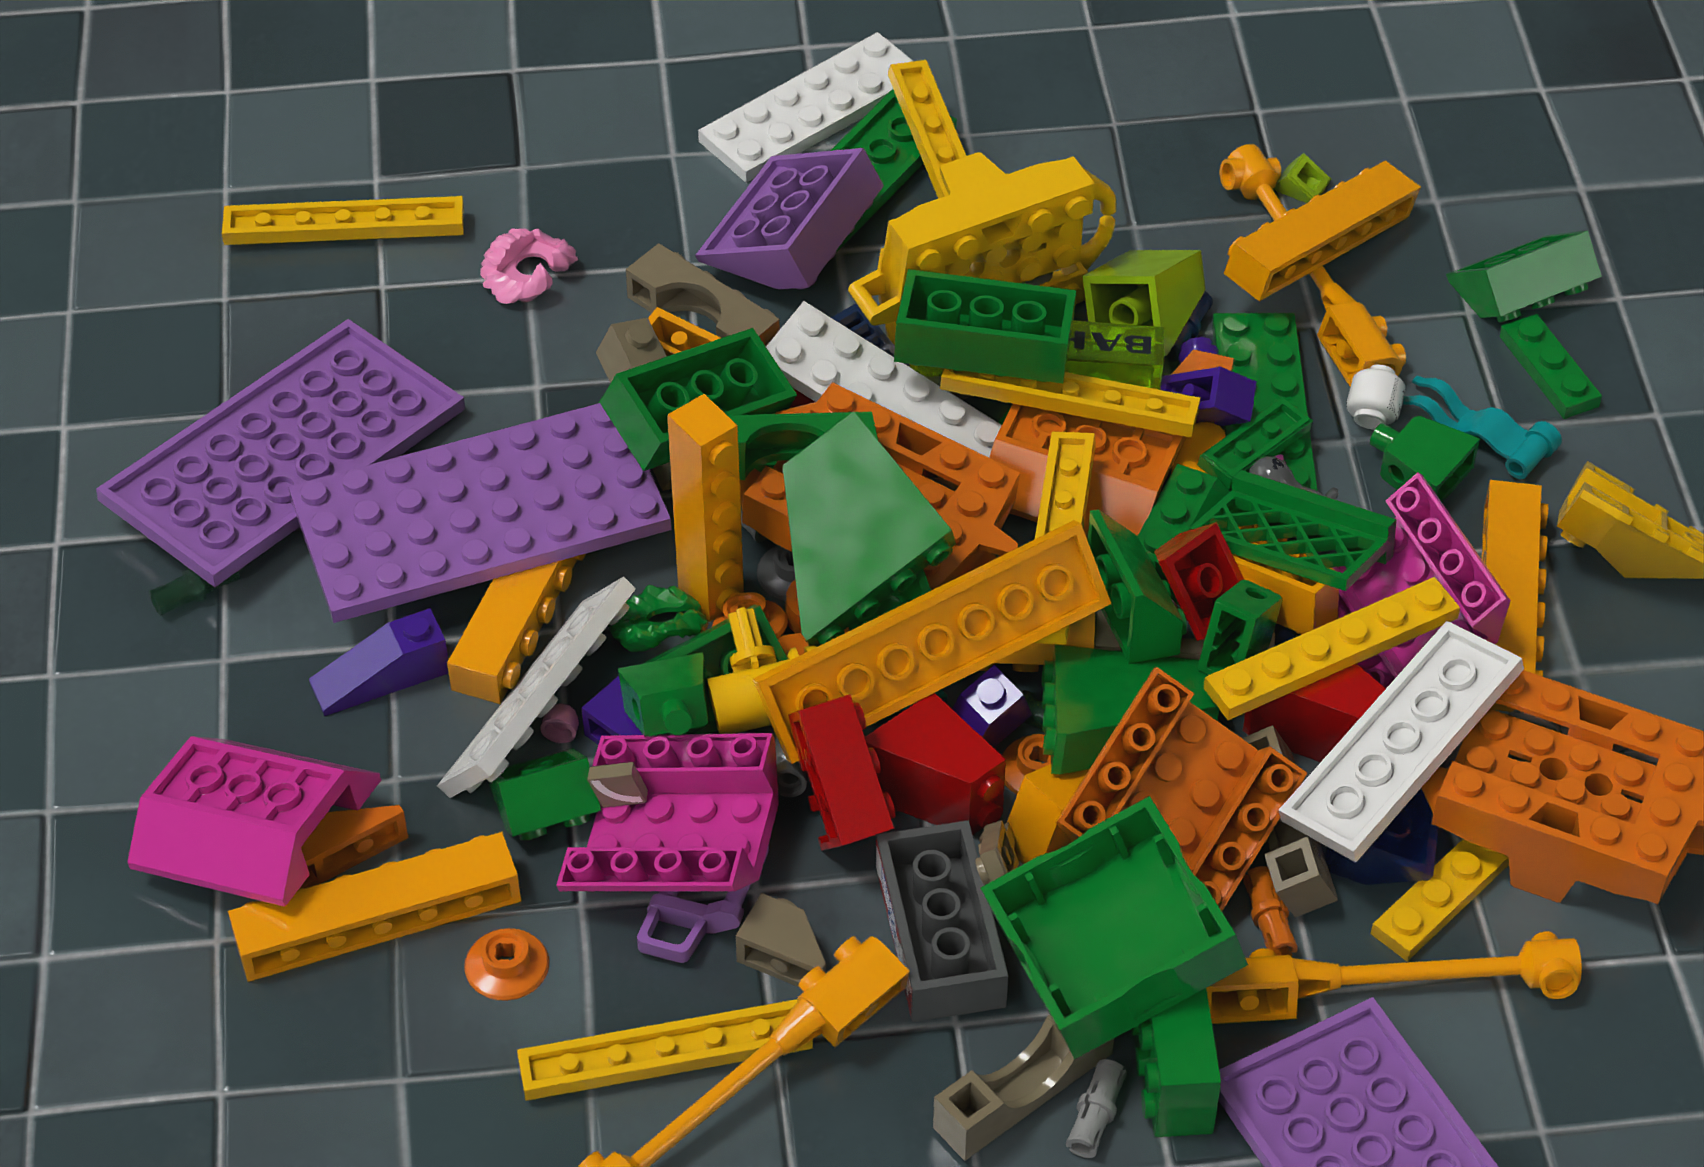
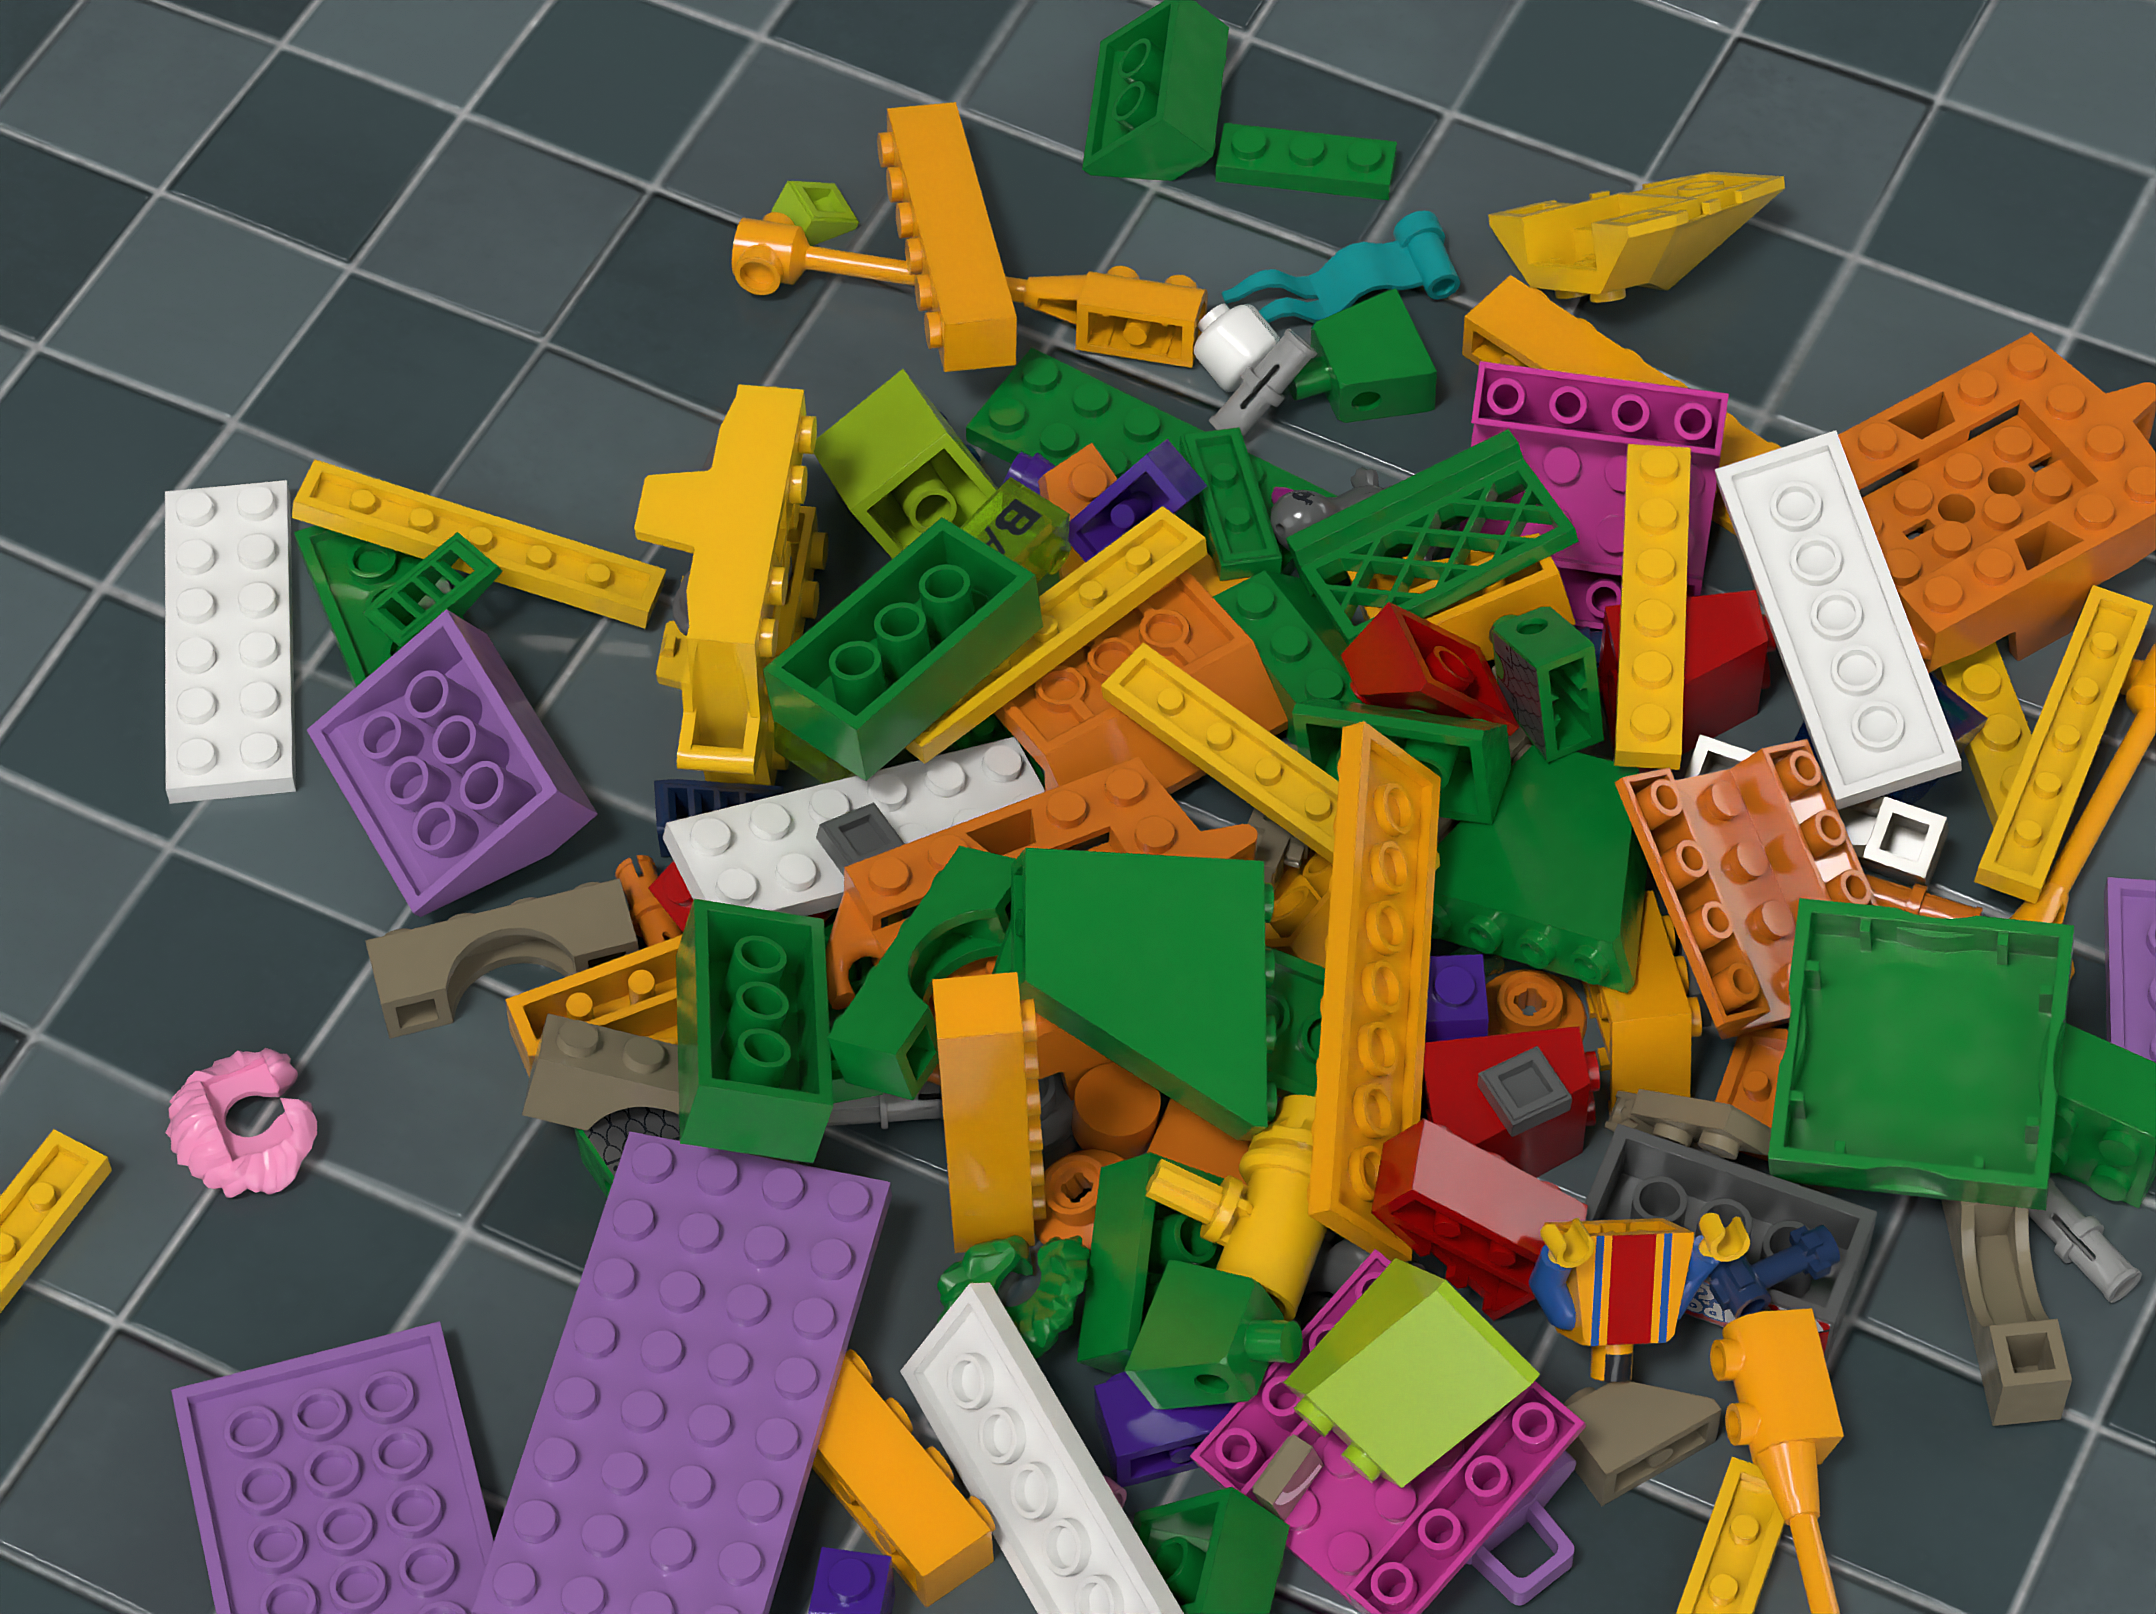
camera: 55 degrees left, 5 degrees up
none -> green slope [362,532,503,648]
none -> dark grey tile [816,802,905,876]
none -> light grey pin [1209,329,1317,437]
none -> lime slope [1283,1258,1540,1488]
none -> dark grey tile [1477,1046,1572,1137]
none -> torso [1529,1213,1750,1382]
none -> dark blue bar [1708,1225,1840,1319]
none -> yellow plate [1974,585,2153,904]

